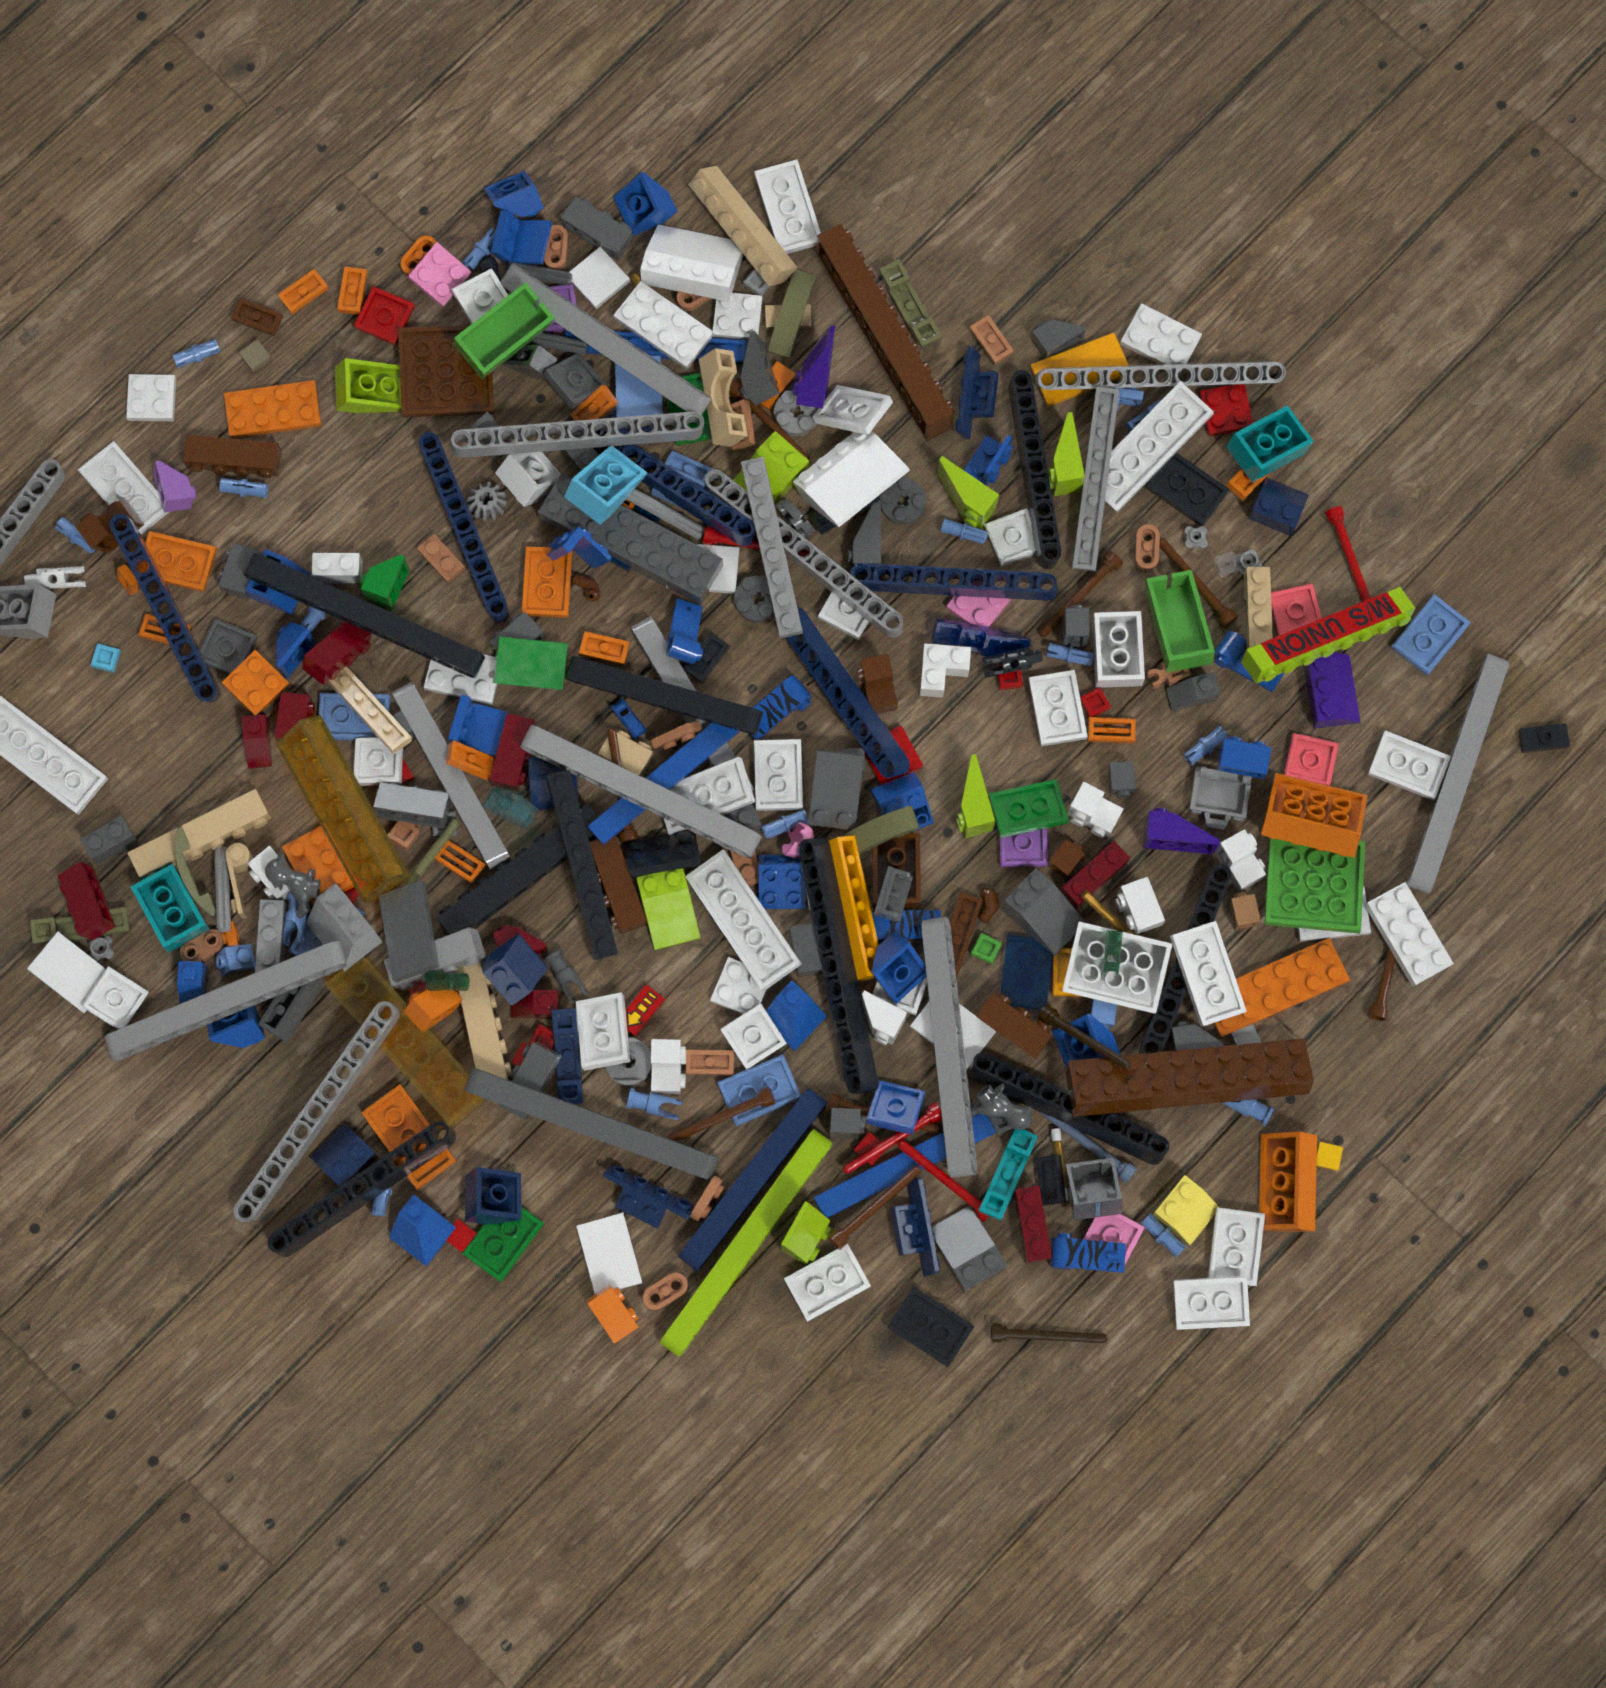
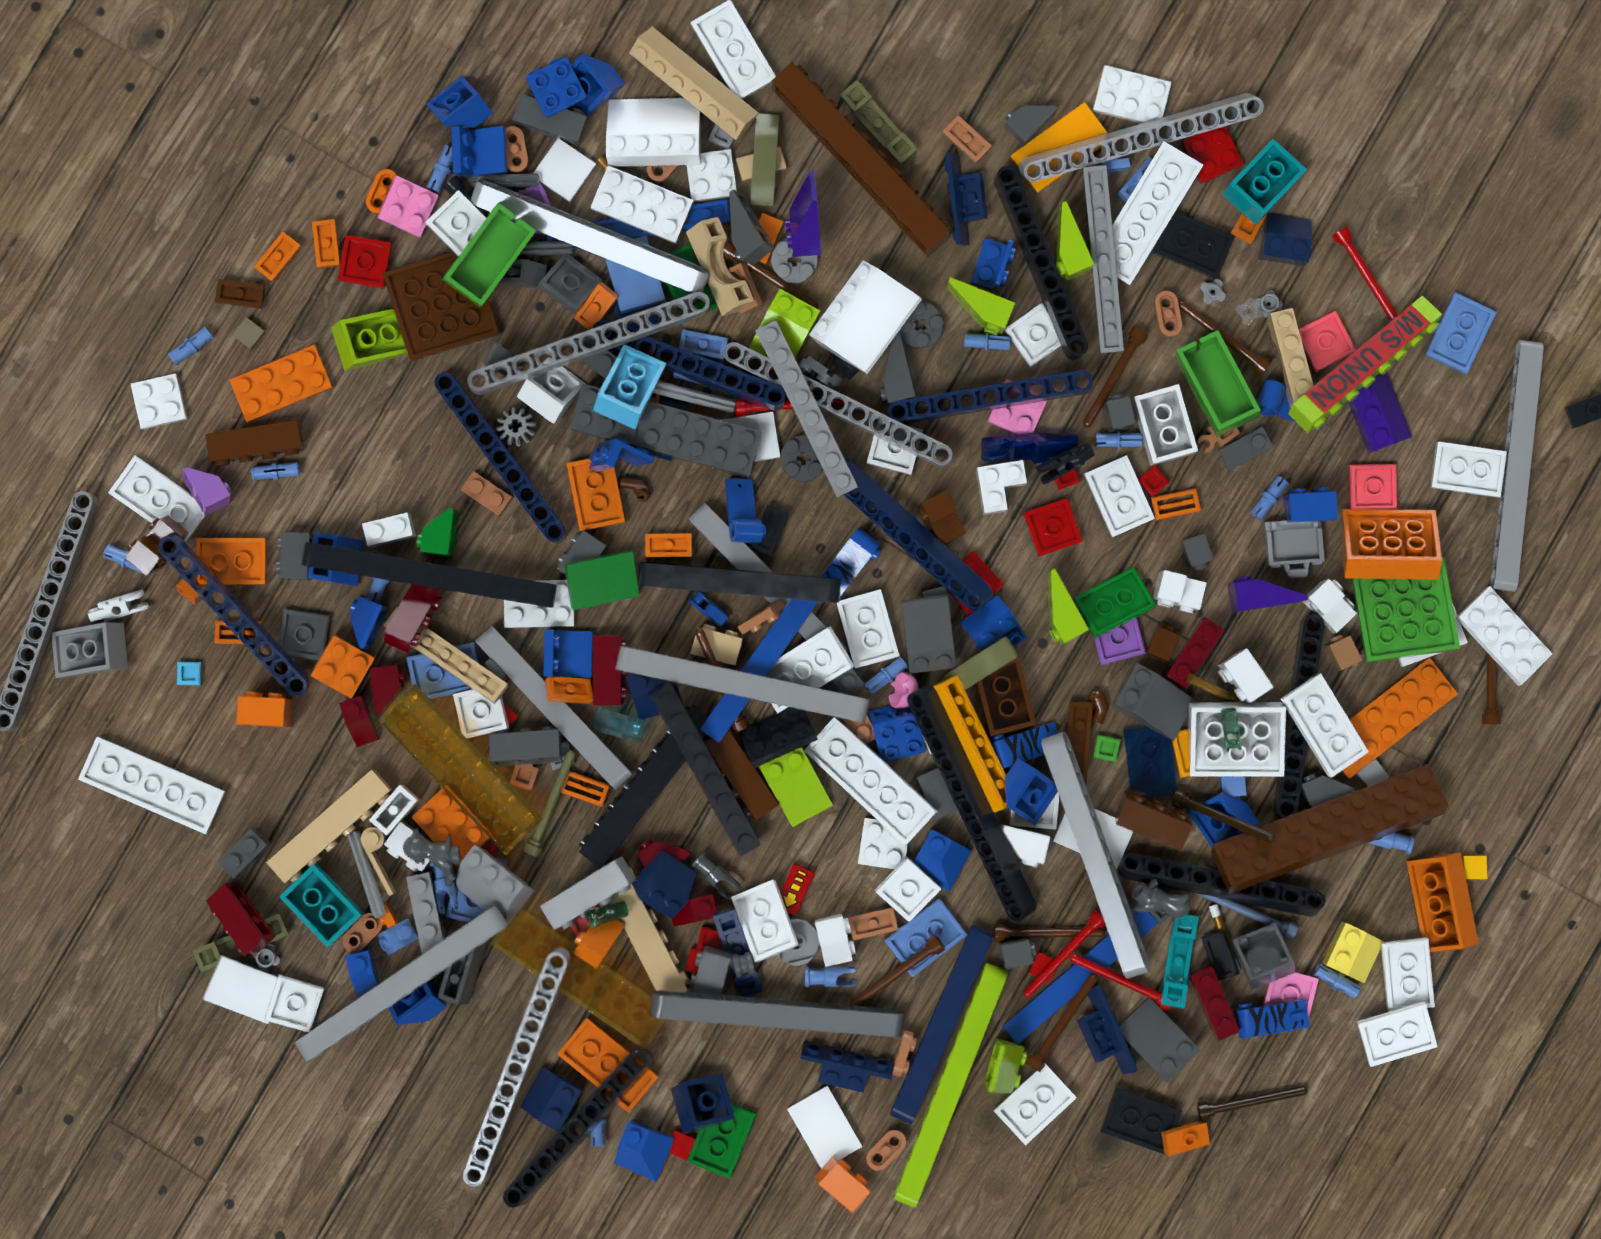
camera: 15 degrees left, 10 degrees up
olive slope [175,824,217,916] -> none
dark grey tile [379,880,439,983] -> none
white plate [813,385,893,435] -> none
blue tile [866,1080,925,1135] -> none
dark grey hinge [874,866,913,923] -> none
none -> orange brick [236,692,293,727]
none -> white brick [369,785,421,836]
none -> blue bracket [525,57,586,118]
none -> dark grey wheel [732,951,755,978]
none -> red plate [1023,498,1083,557]
none -> orange plate [1161,1121,1210,1157]

